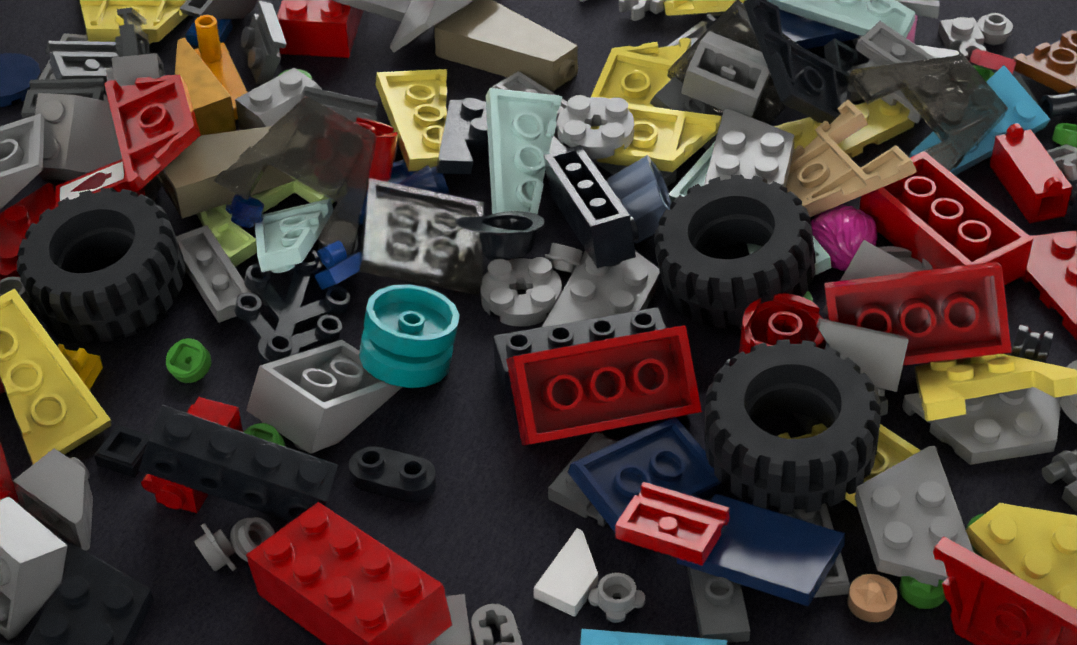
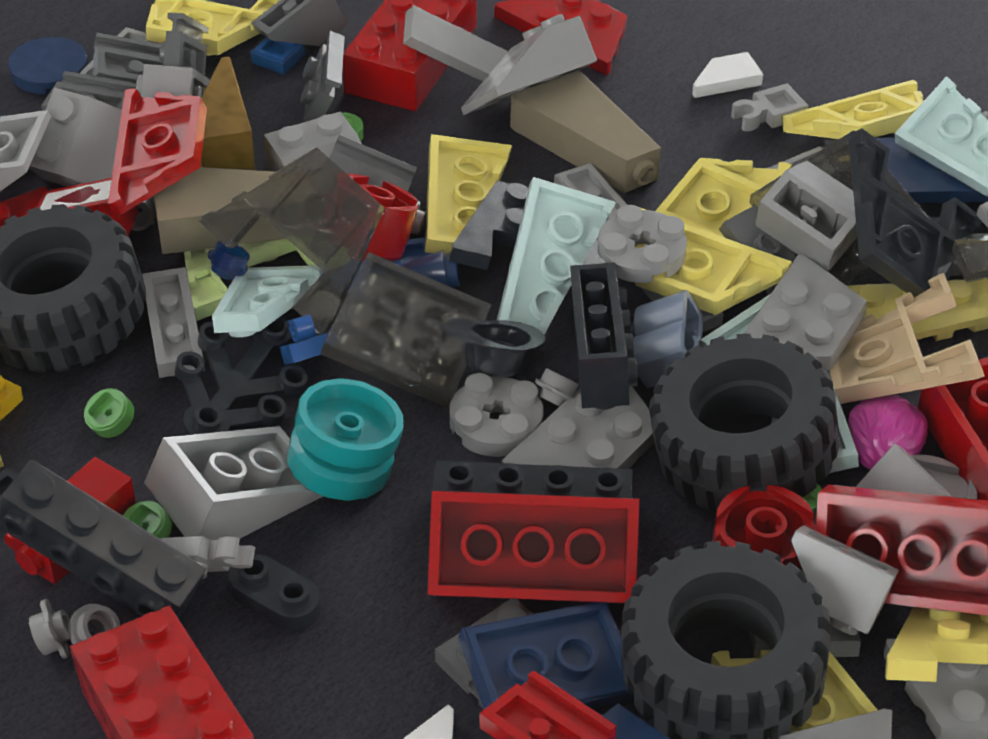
camera: 15 degrees right, 0 degrees up
light orange piece [194,15,248,120] -> none
none -> light grey plate [161,536,255,578]

